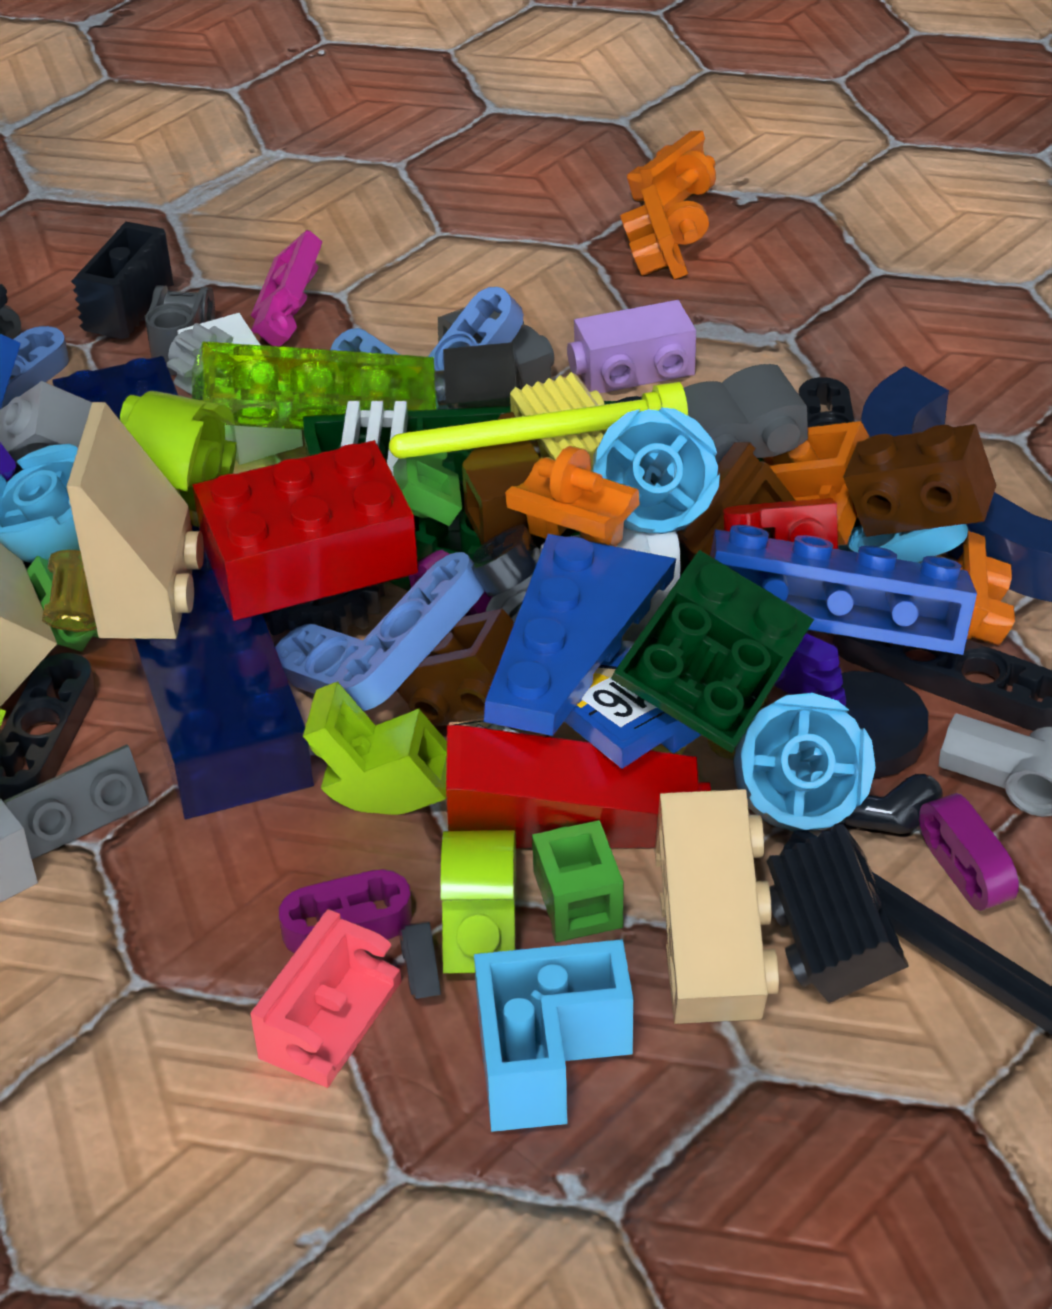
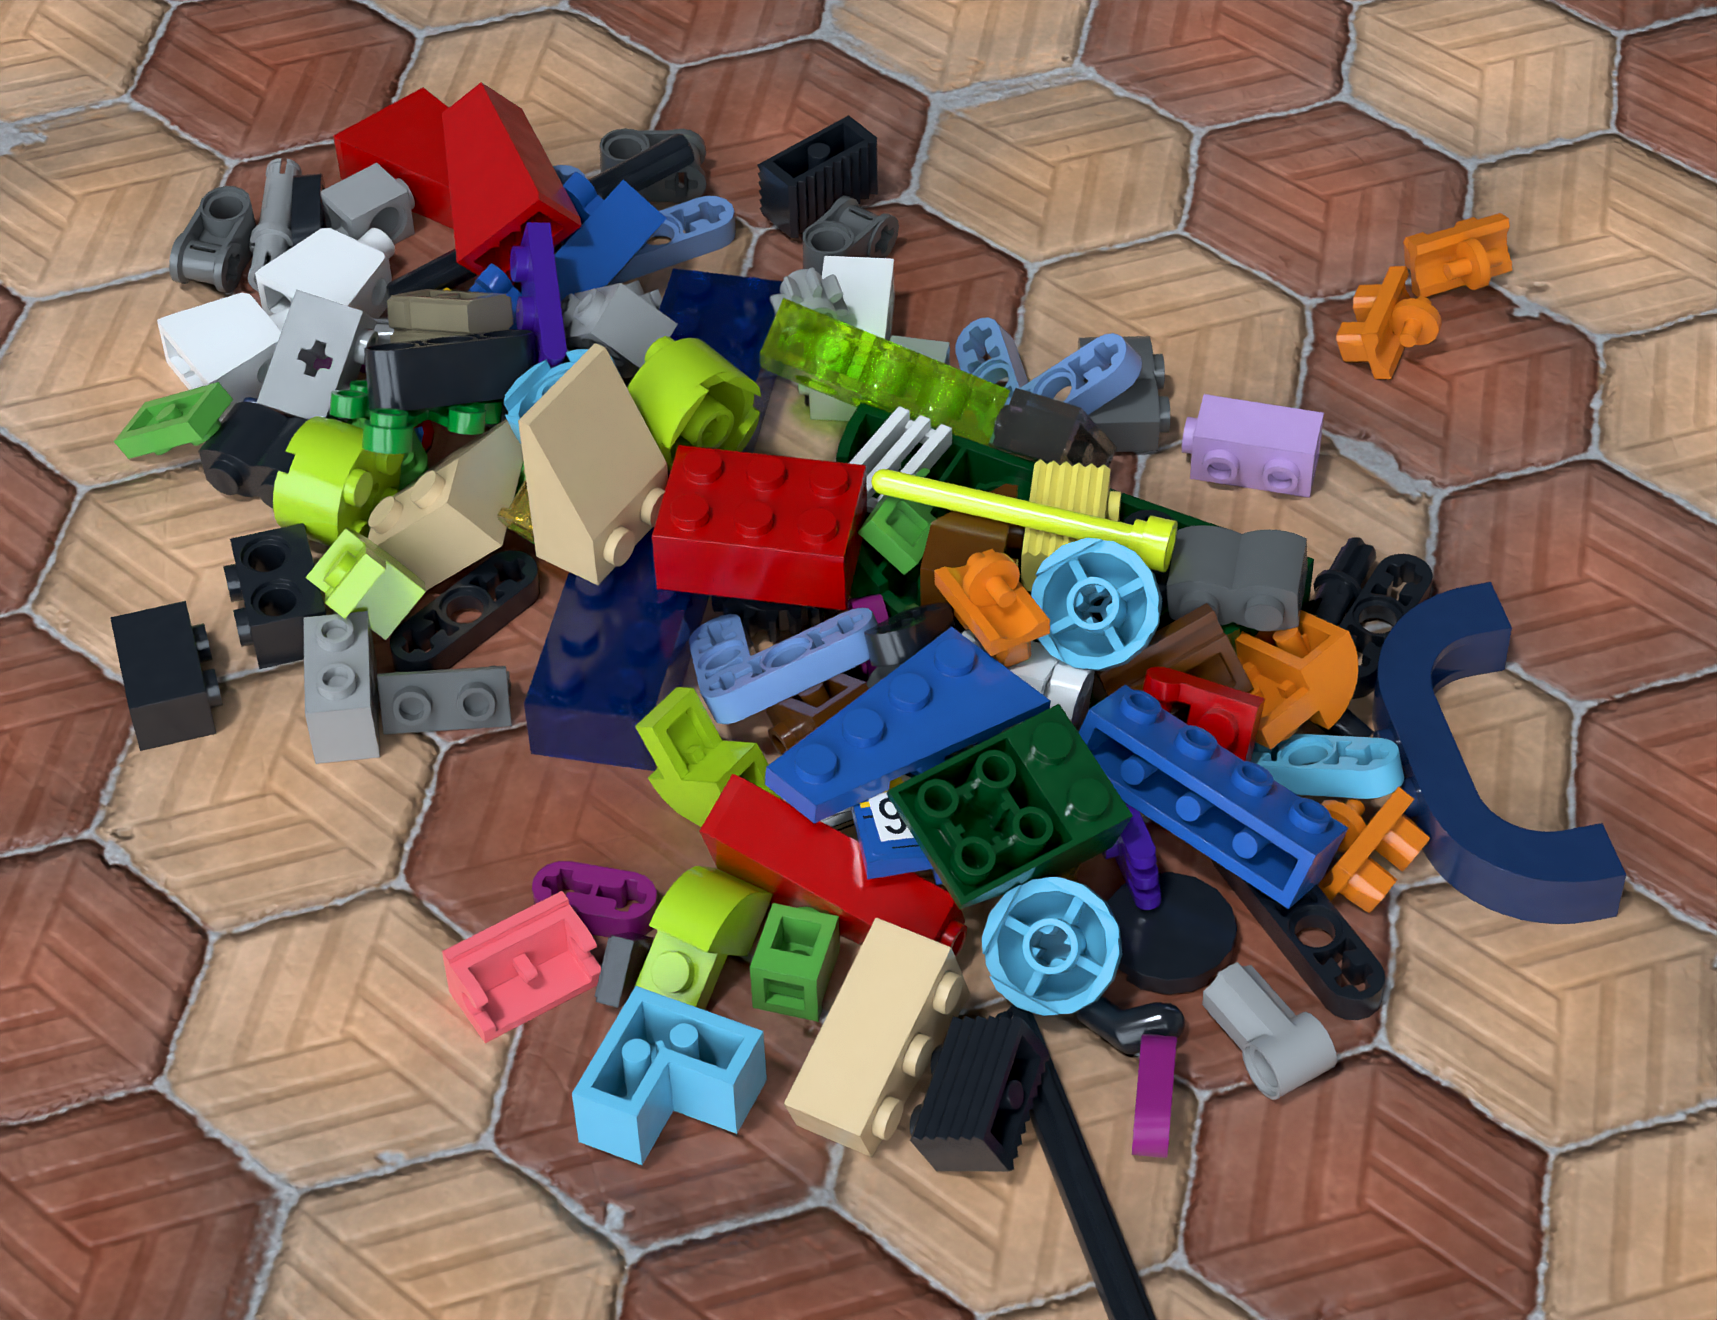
camera: 30 degrees right, 5 degrees up
dark pink hinge [251,230,323,350] -> none
reddish brown brick [843,424,997,537] -> none

